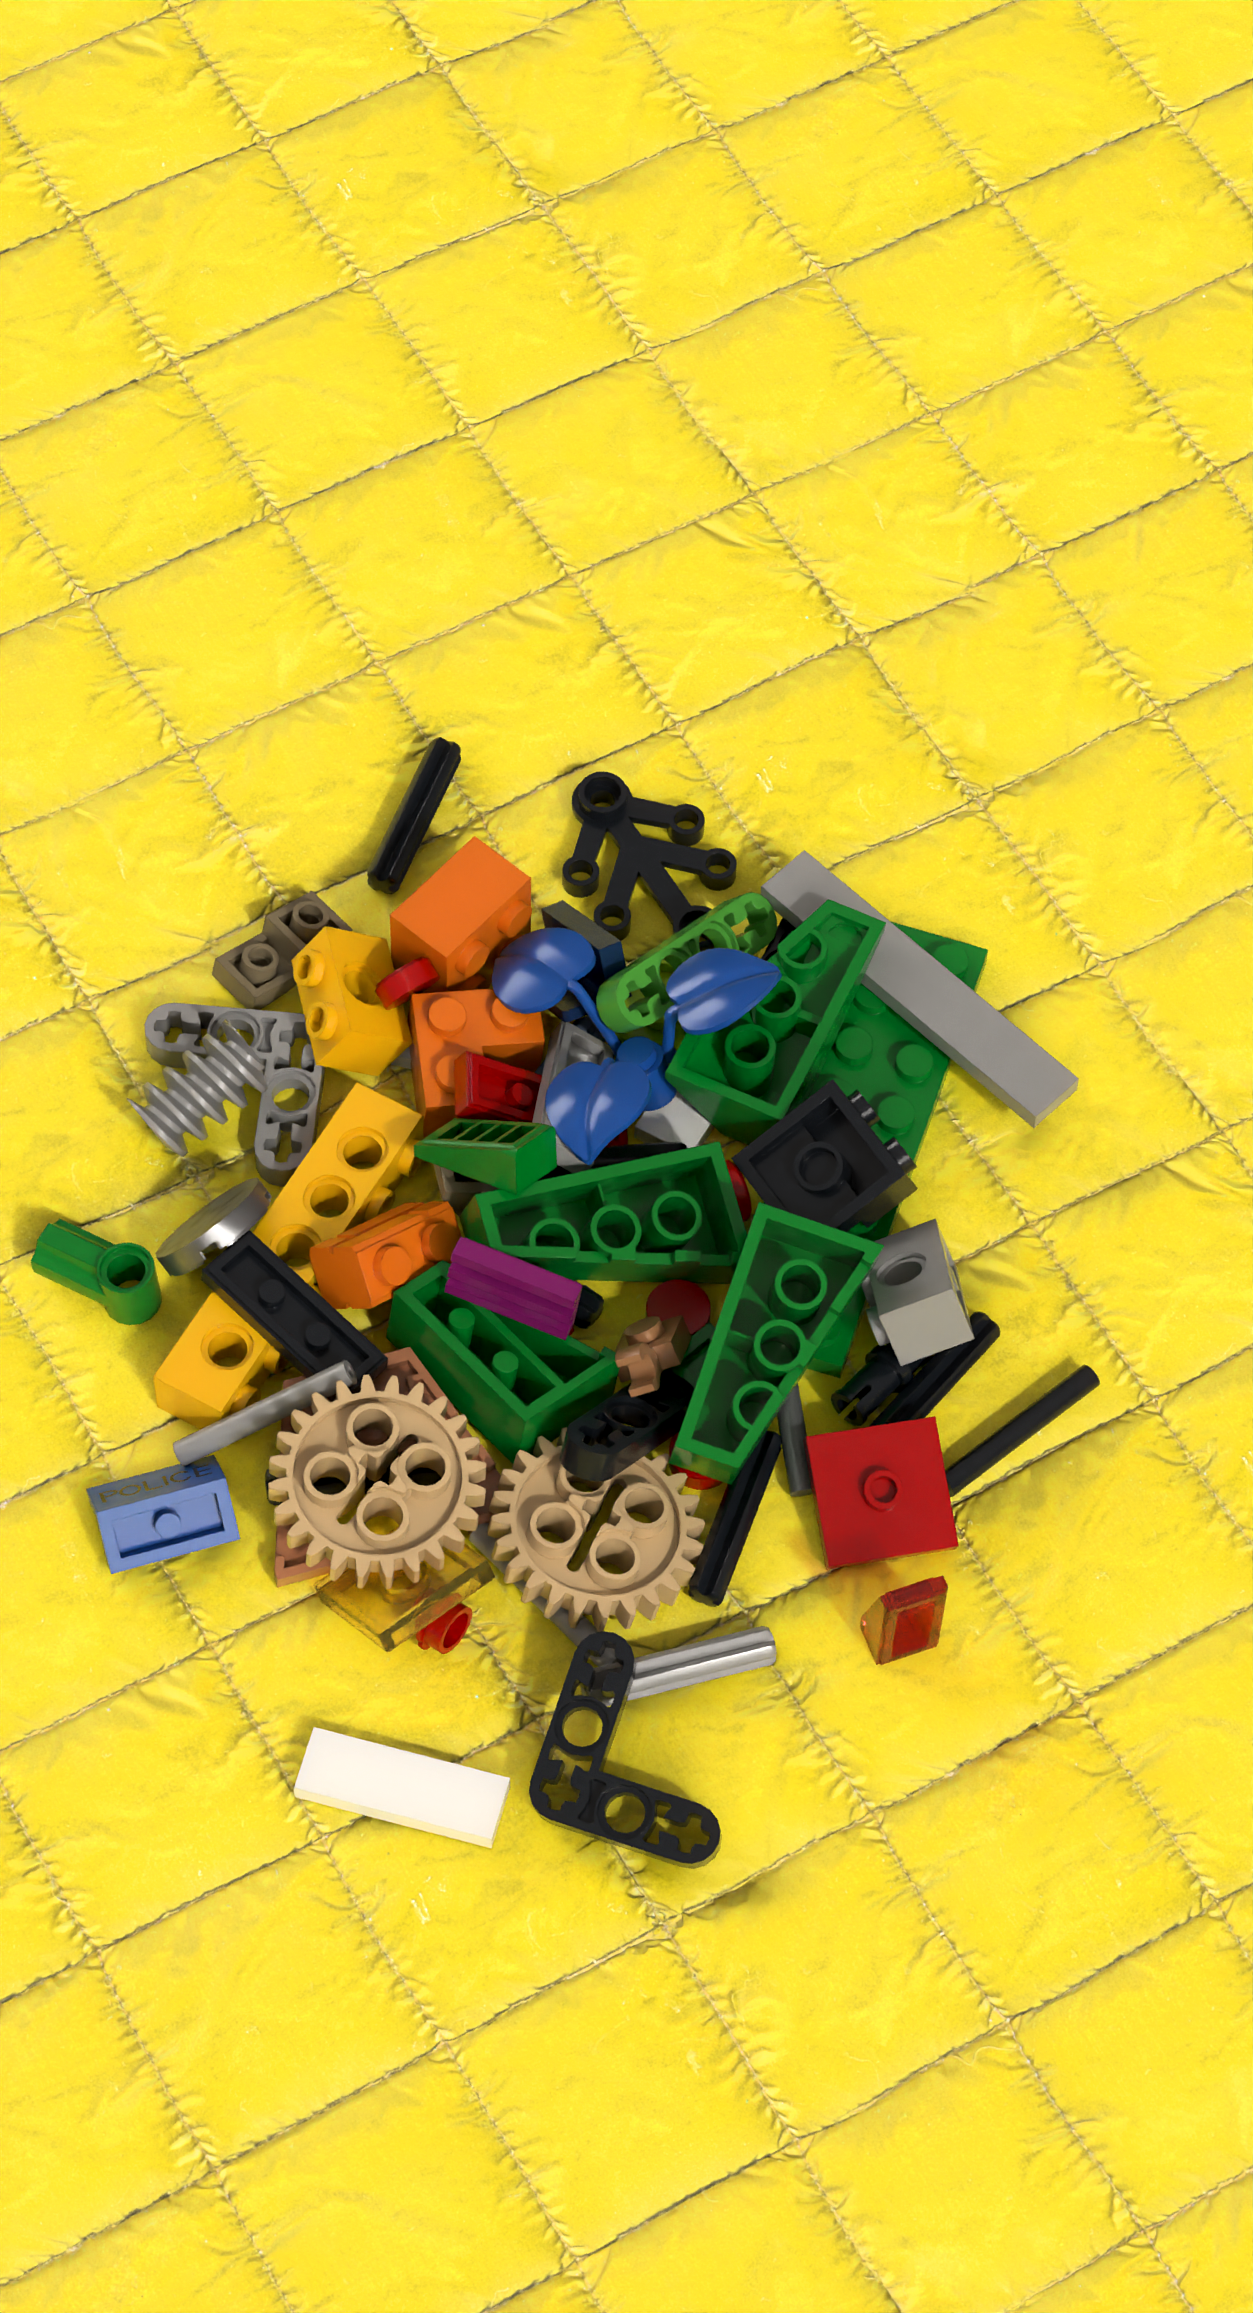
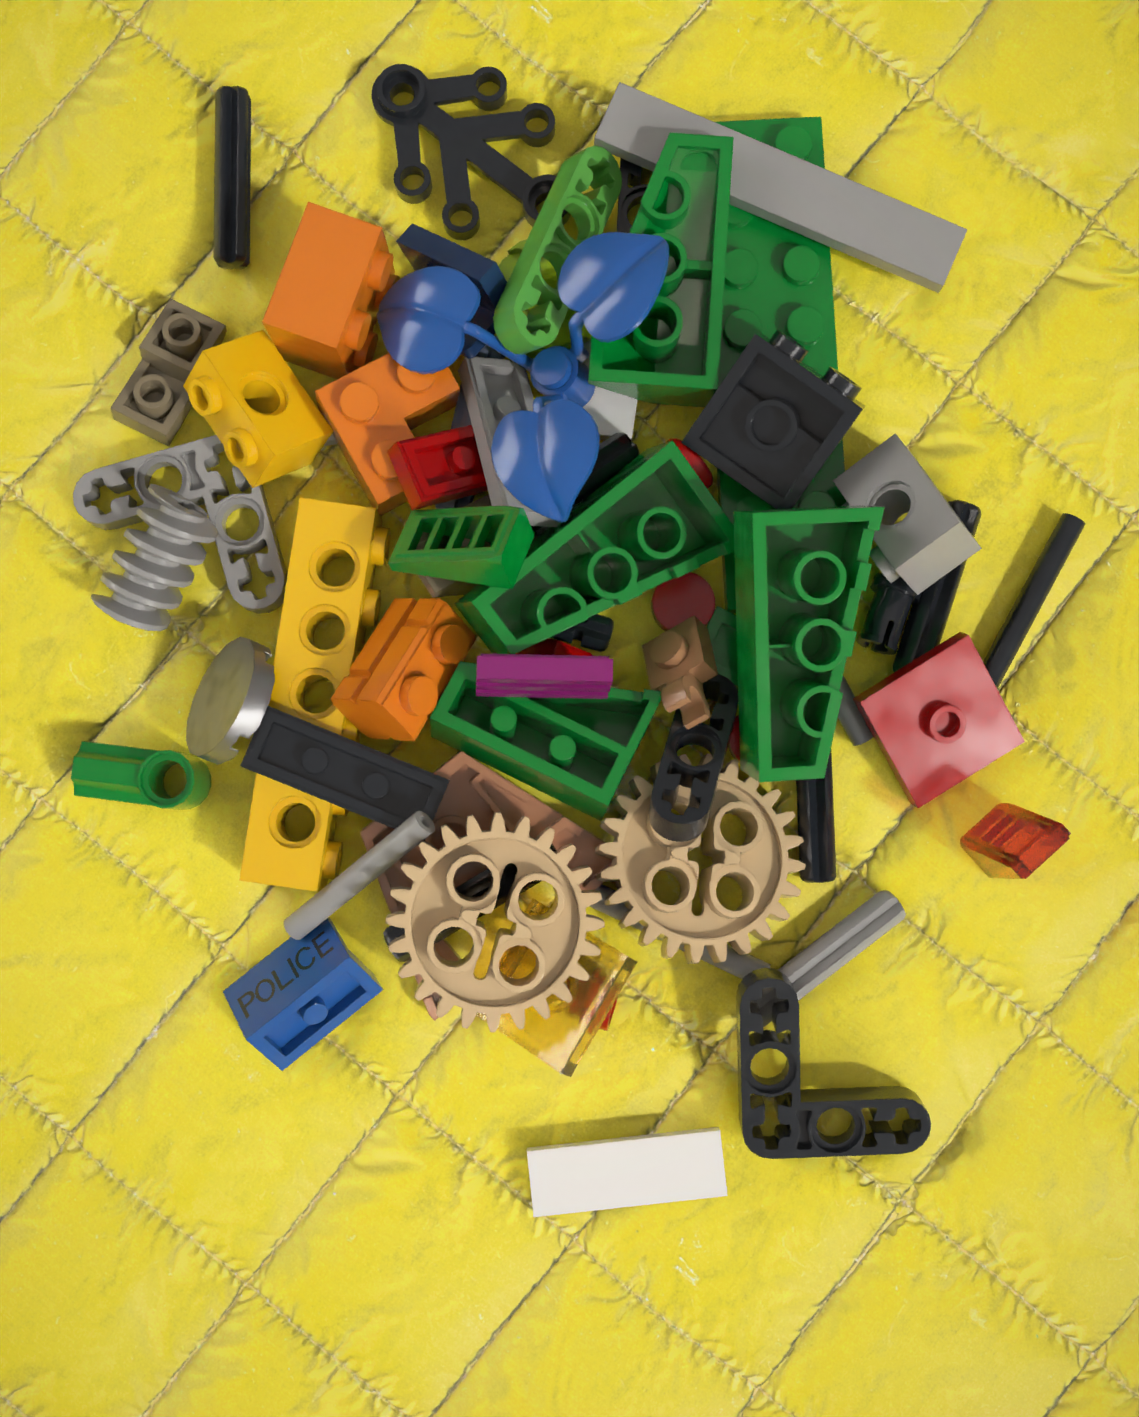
camera: 20 degrees left, 25 degrees up
red tile [375,957,440,1010] -> none

